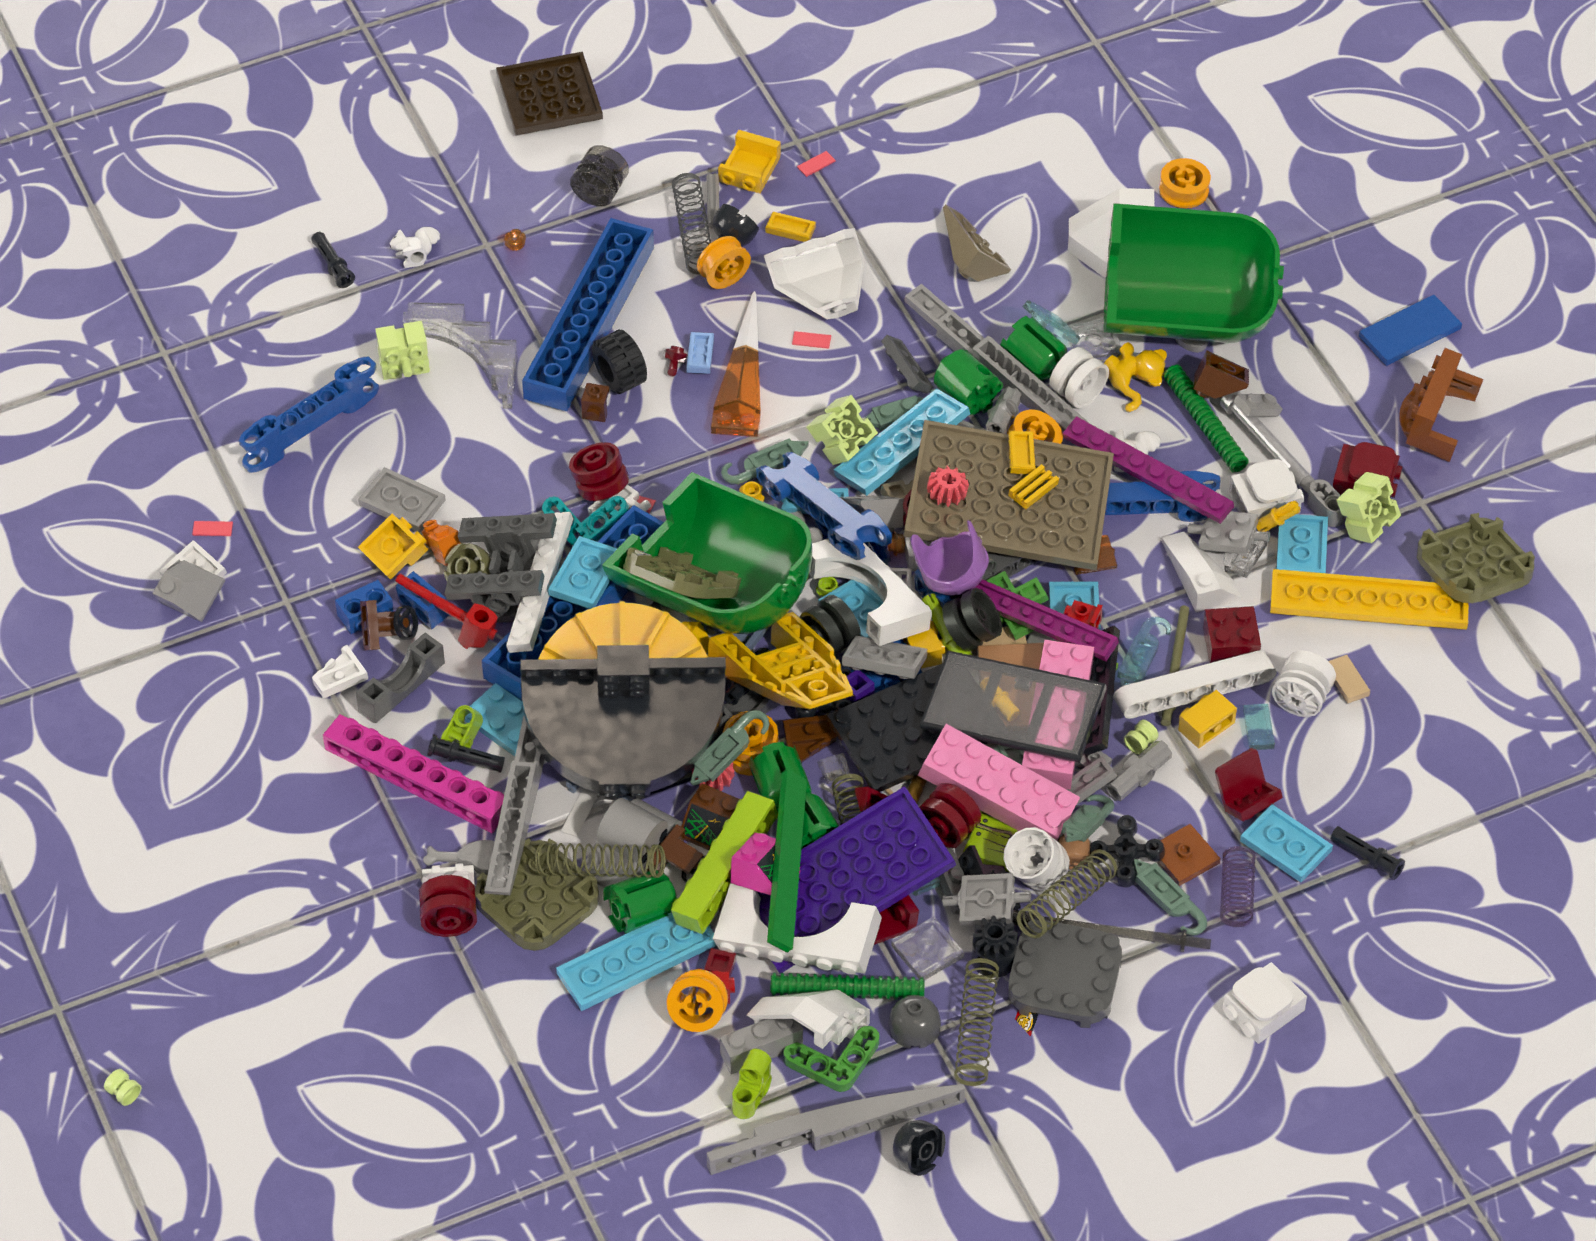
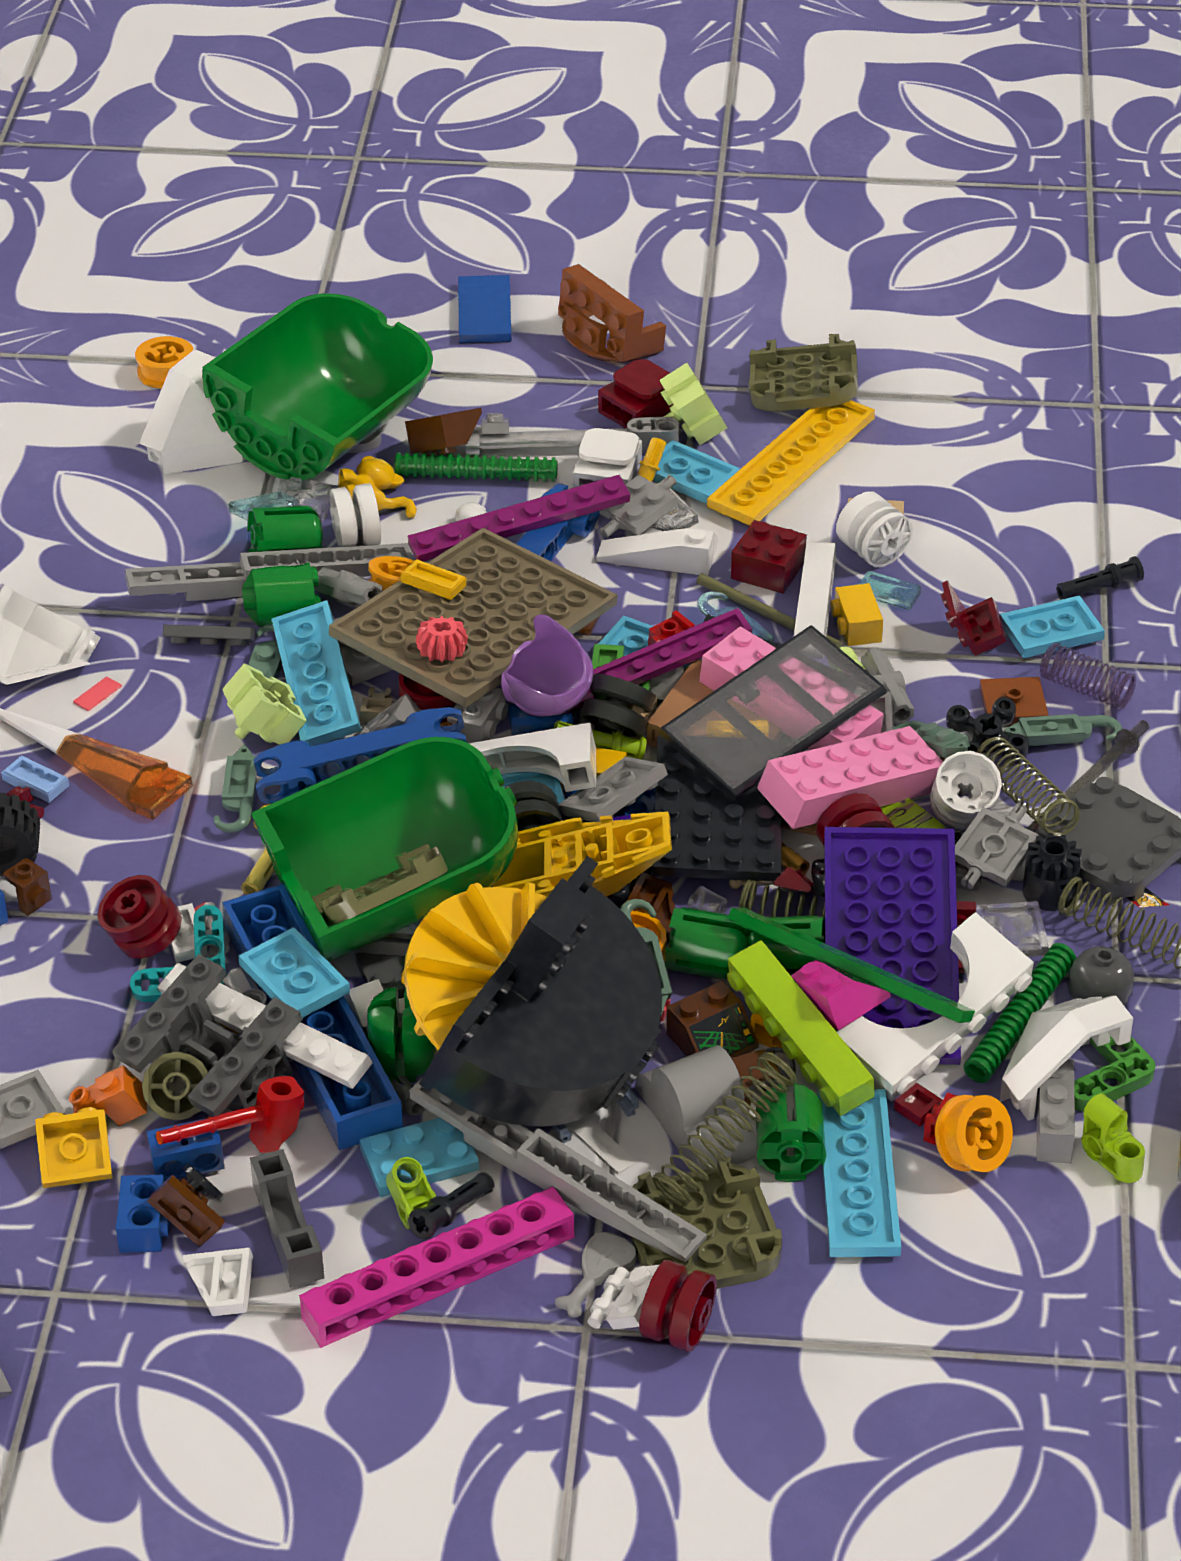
camera: 60 degrees left, 10 degrees down
dark tan wedge [943,204,1011,282] -> none
yellow tile [1008,464,1059,509] -> none

